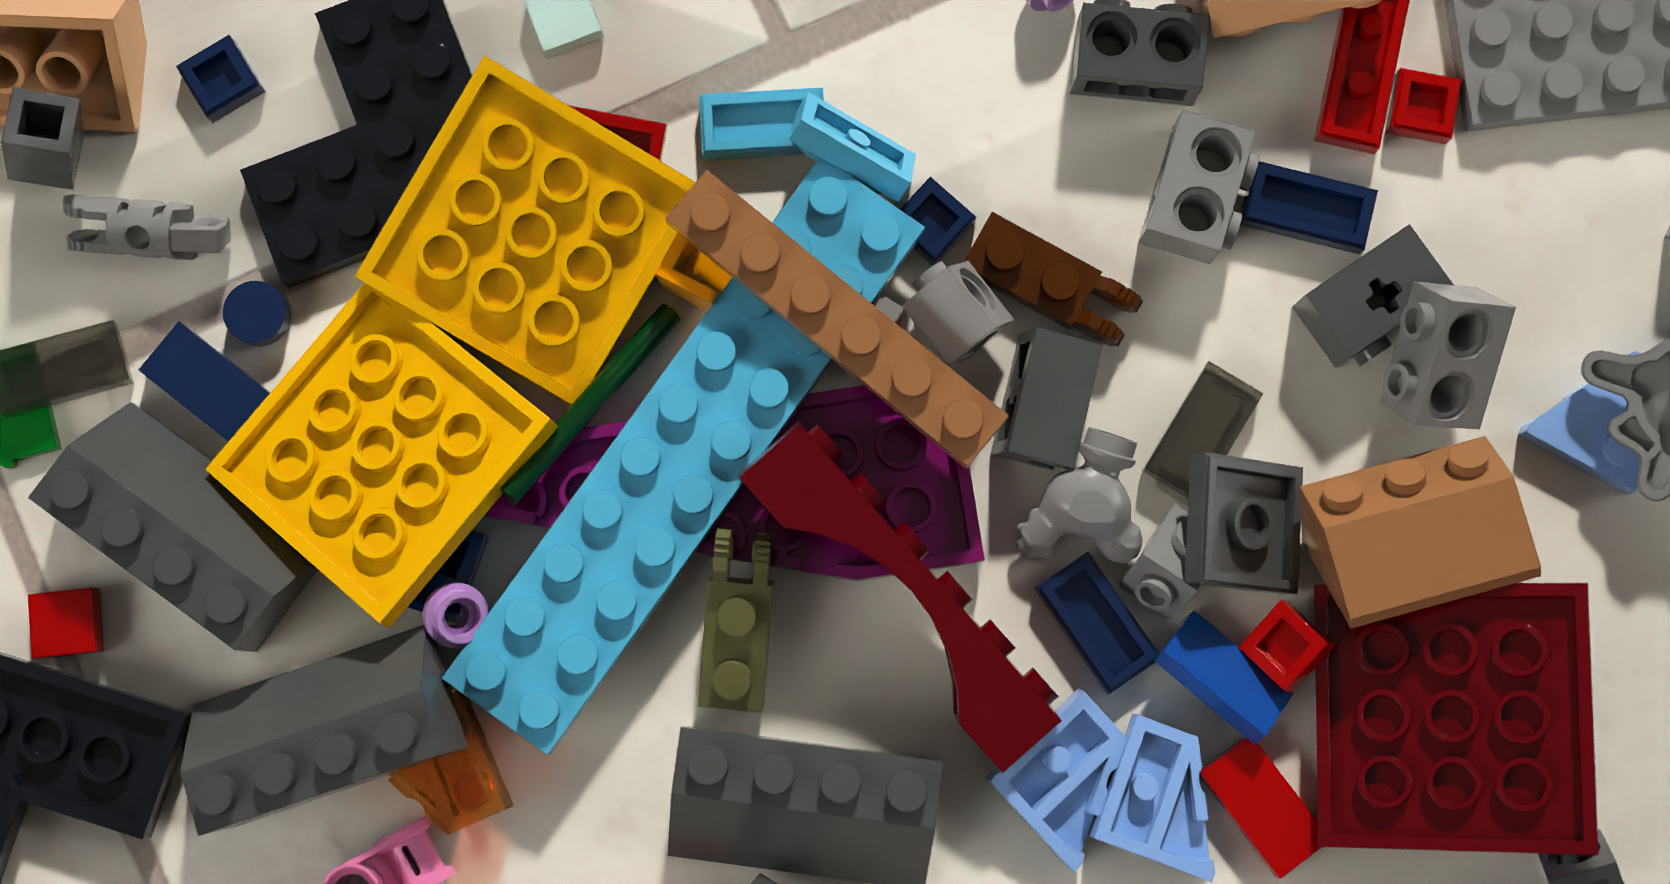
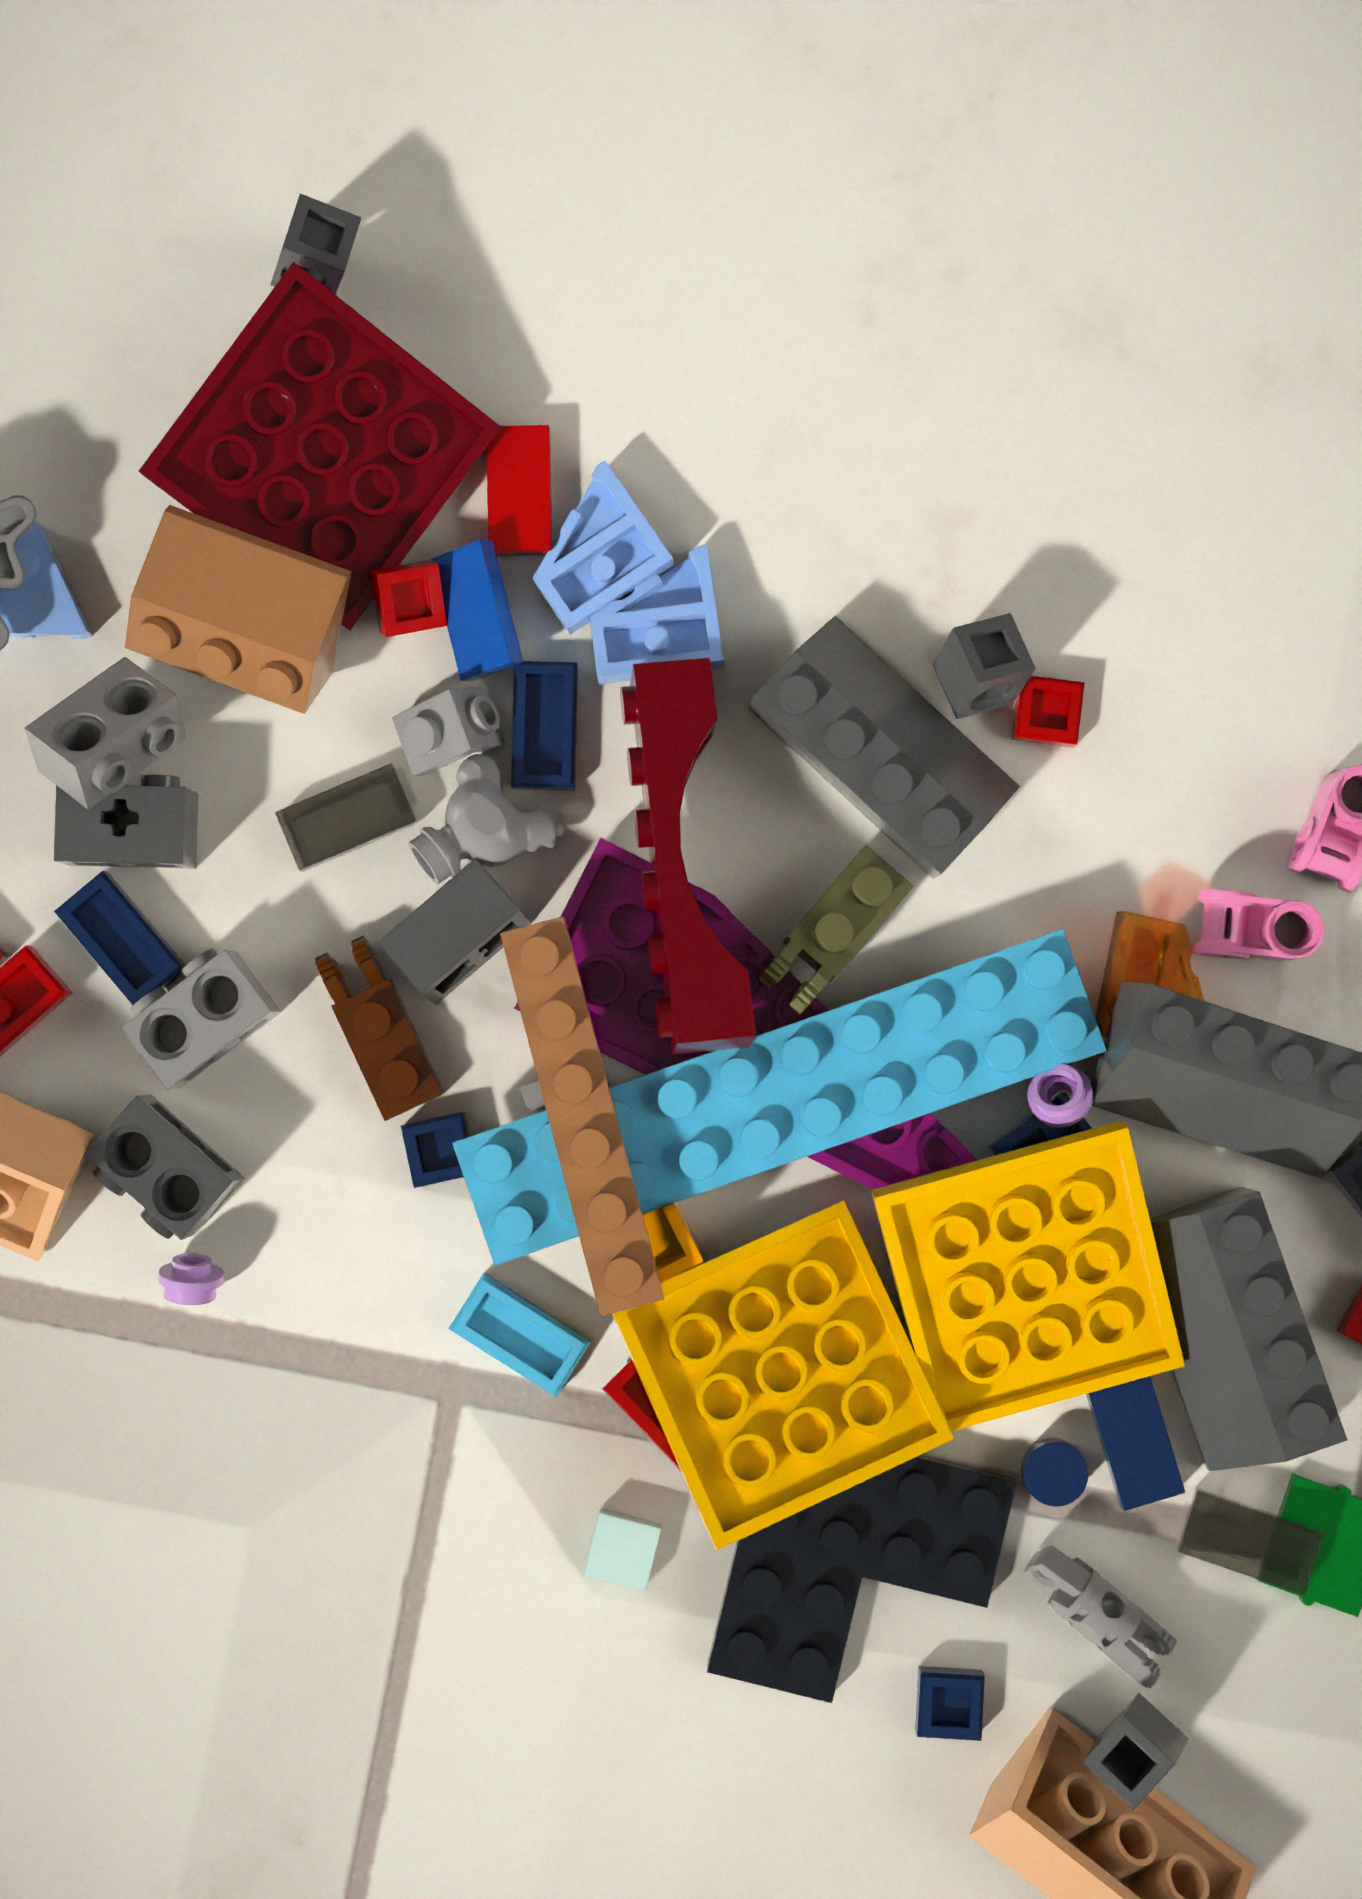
camera: 145 degrees left, 5 degrees up
dark green bar [500,304,680,505] -> none
medium azure plate [789,92,916,202] -> none
light grey brick [901,261,1014,366] -> none
dark grey tile [1184,452,1303,595] -> none

